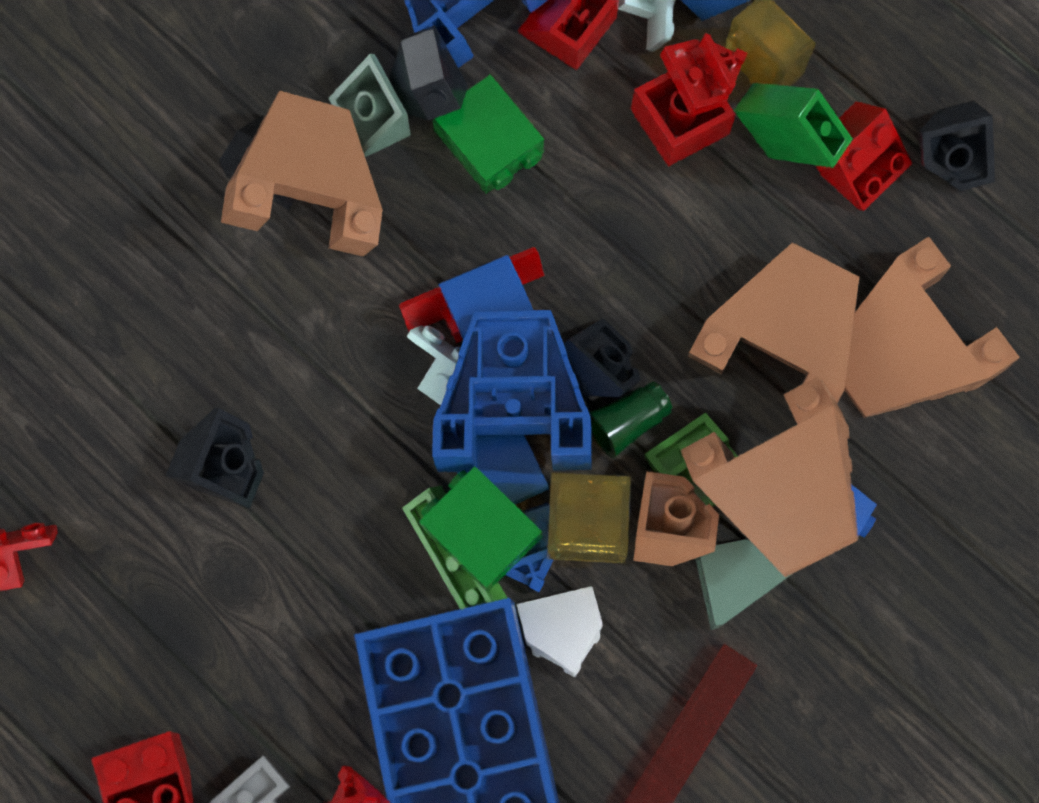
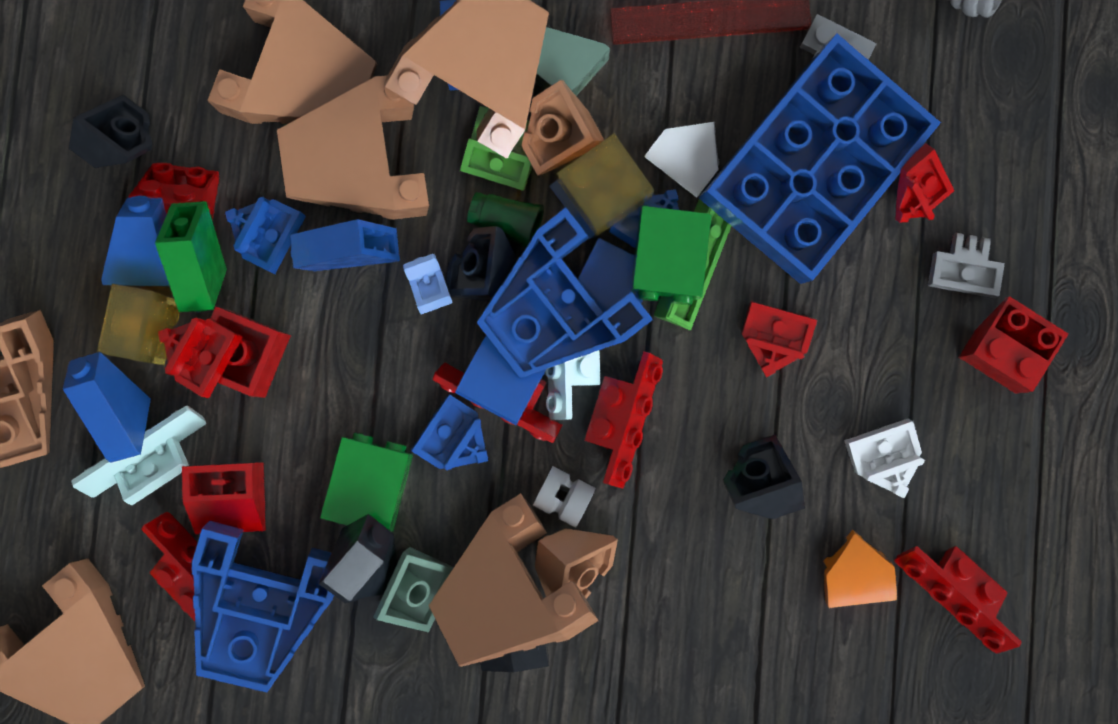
camera: 125 degrees left, 10 degrees up
none -> blue slope [101,196,170,286]
none -> blue slope [225,197,306,274]
none -> blue slope [290,219,400,271]
none -> light blue bracket [403,254,453,314]
none -> blue slope [411,393,488,470]
none -> light grey wheel [533,466,596,528]
none -> nougat slope [535,528,618,599]
none -> red bracket [584,351,663,488]
none -> red slope [741,301,817,378]
none -> orange slope [824,530,897,608]
none -> white slope [844,418,925,498]

